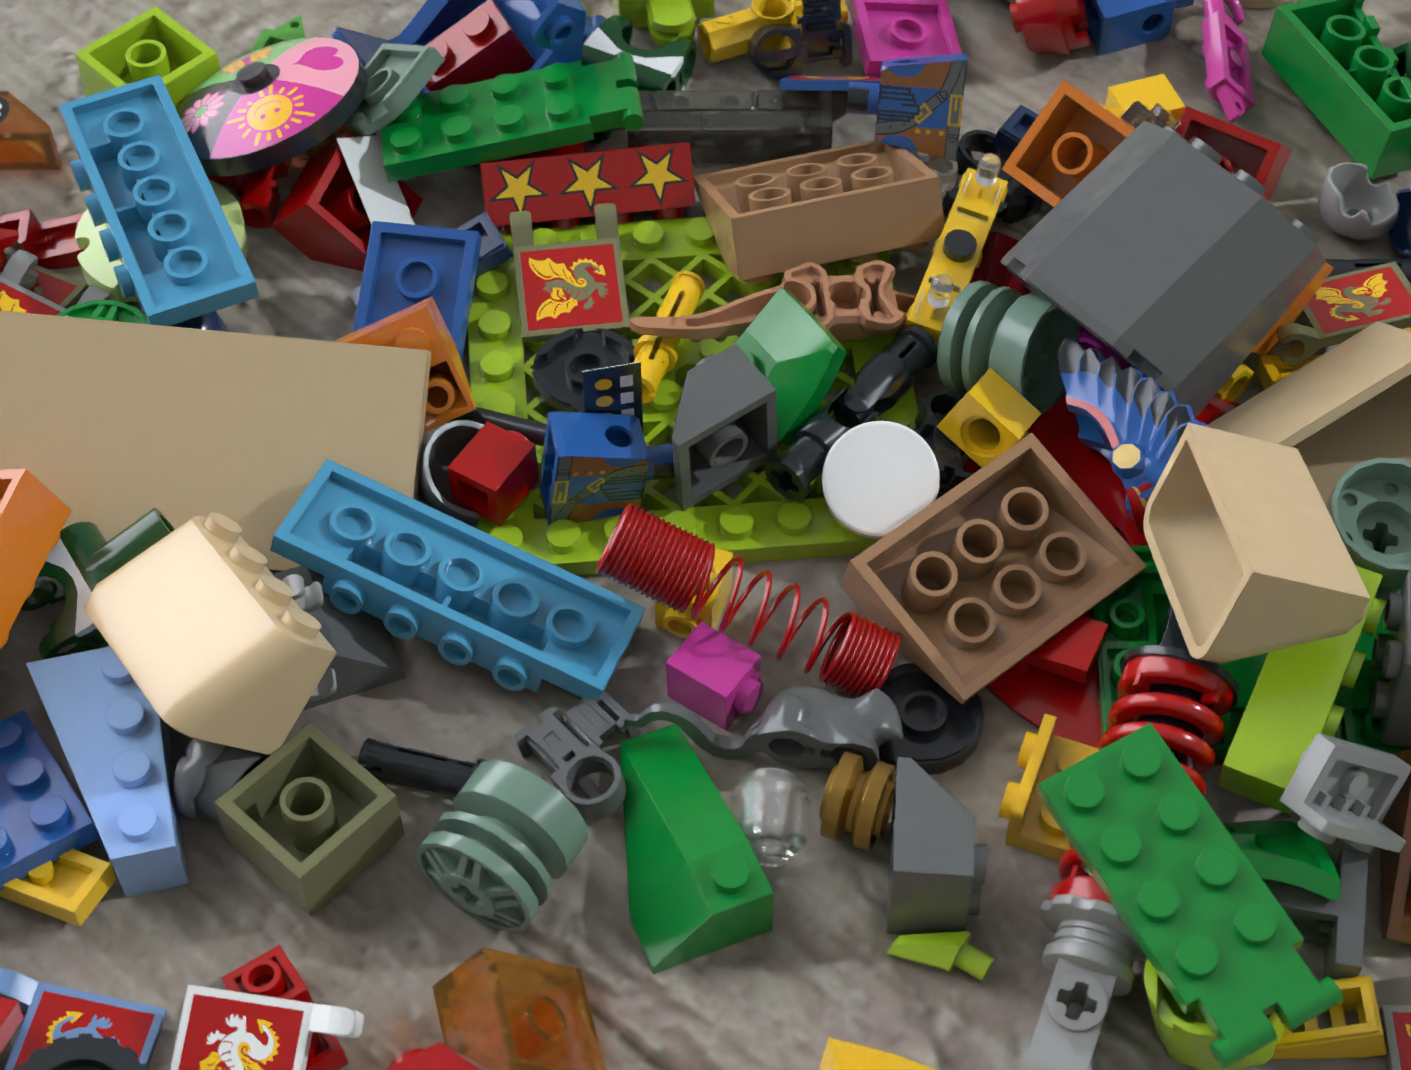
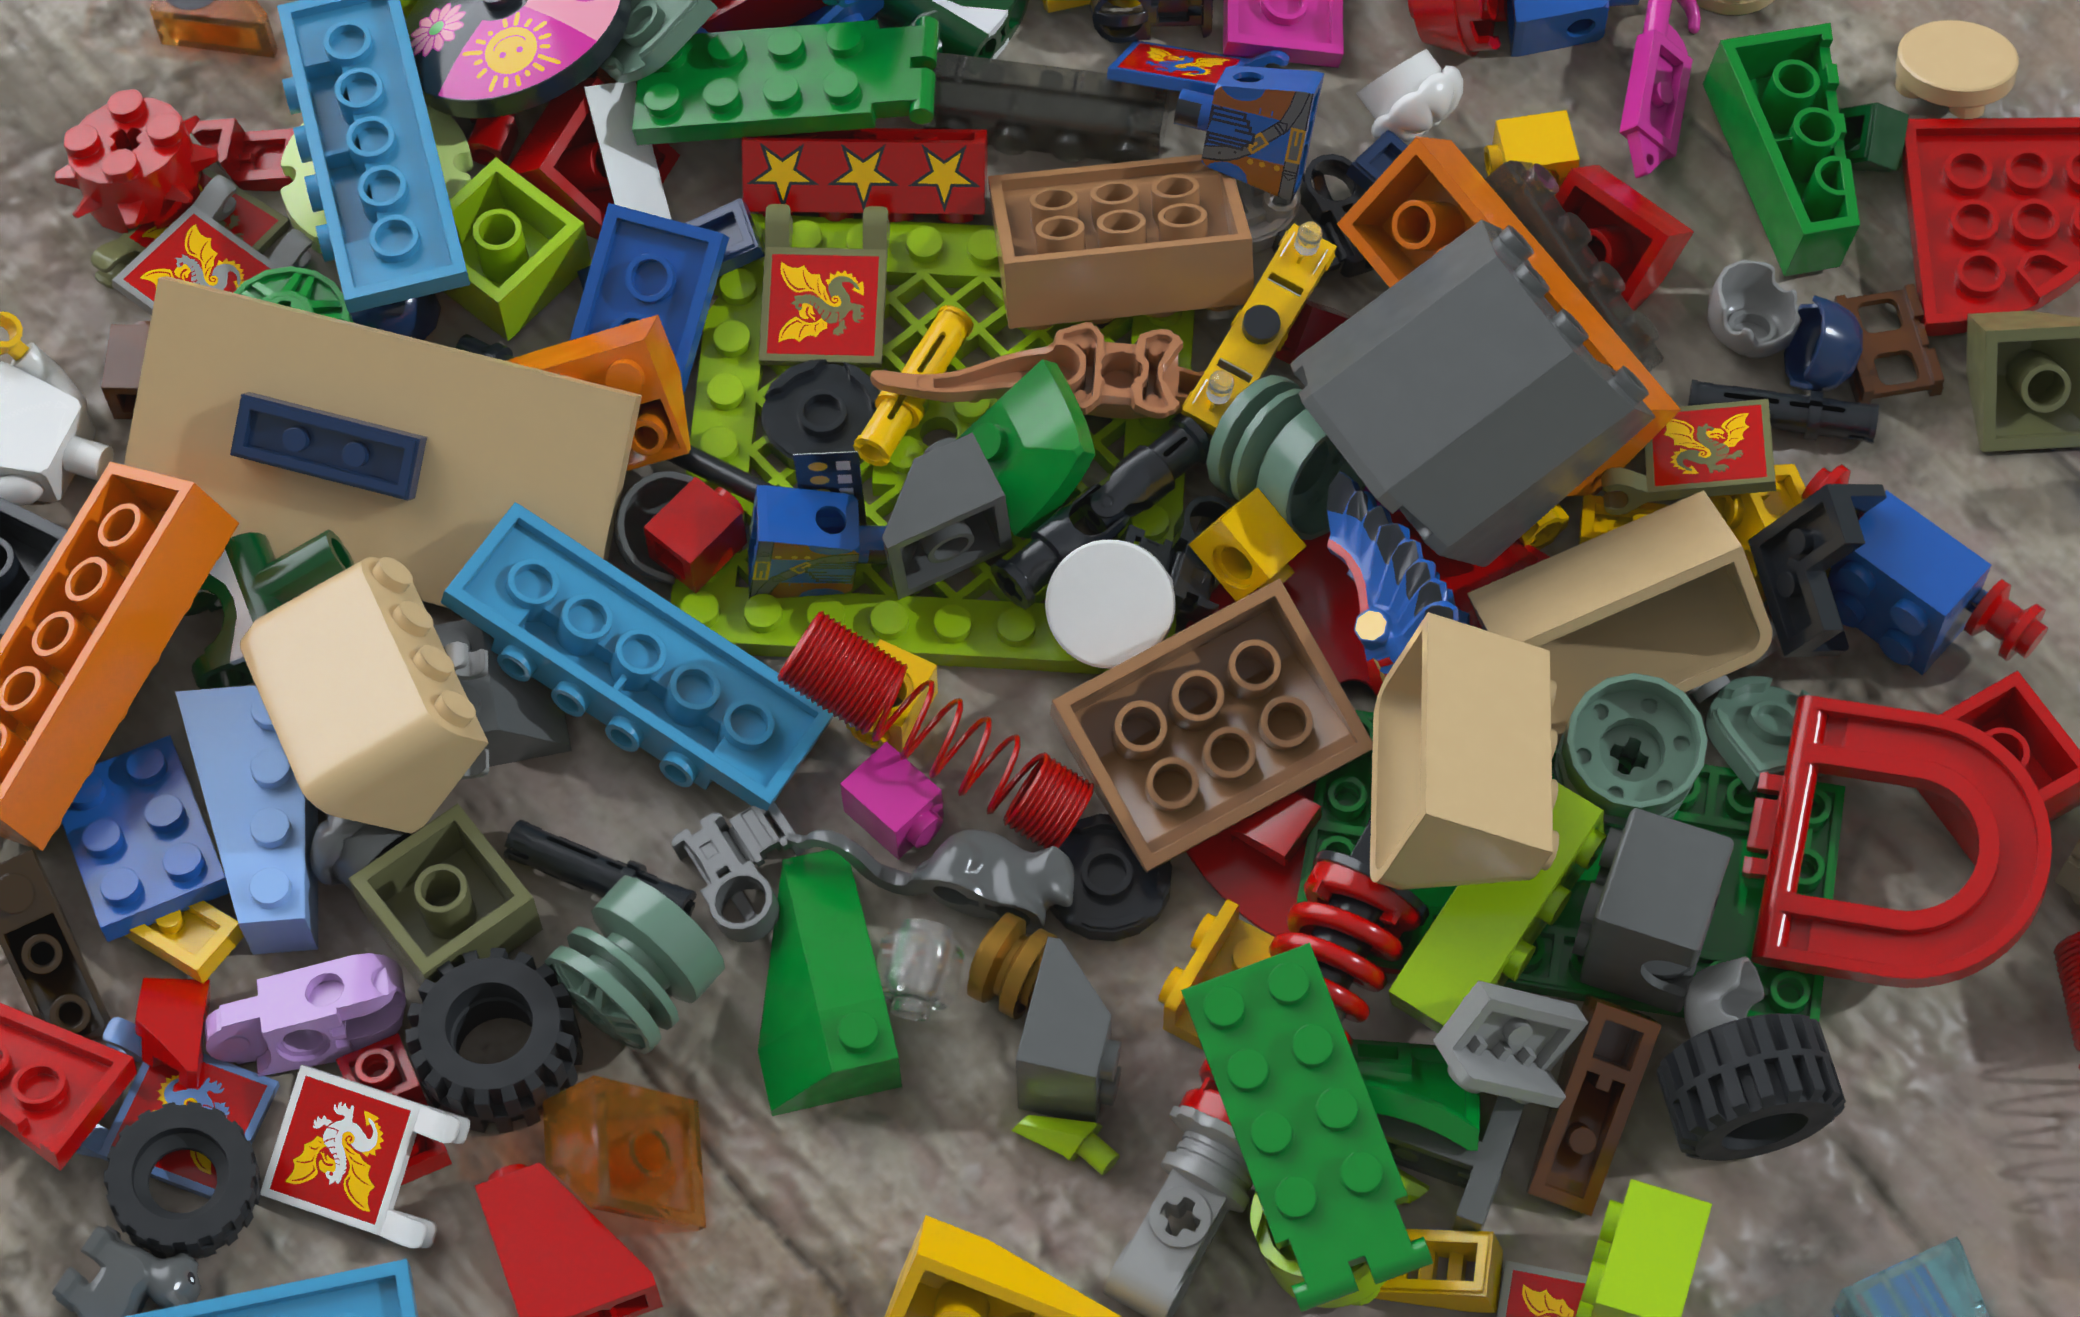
camera: 10 degrees right, 10 degrees up
none -> red slope [135,978,210,1088]
none -> lavender piece [204,953,406,1077]
none -> dark blue tile [230,392,427,501]
none -> black tyre [405,948,583,1134]
none -> lime brick [443,157,592,341]
none -> white piece [1356,49,1463,145]

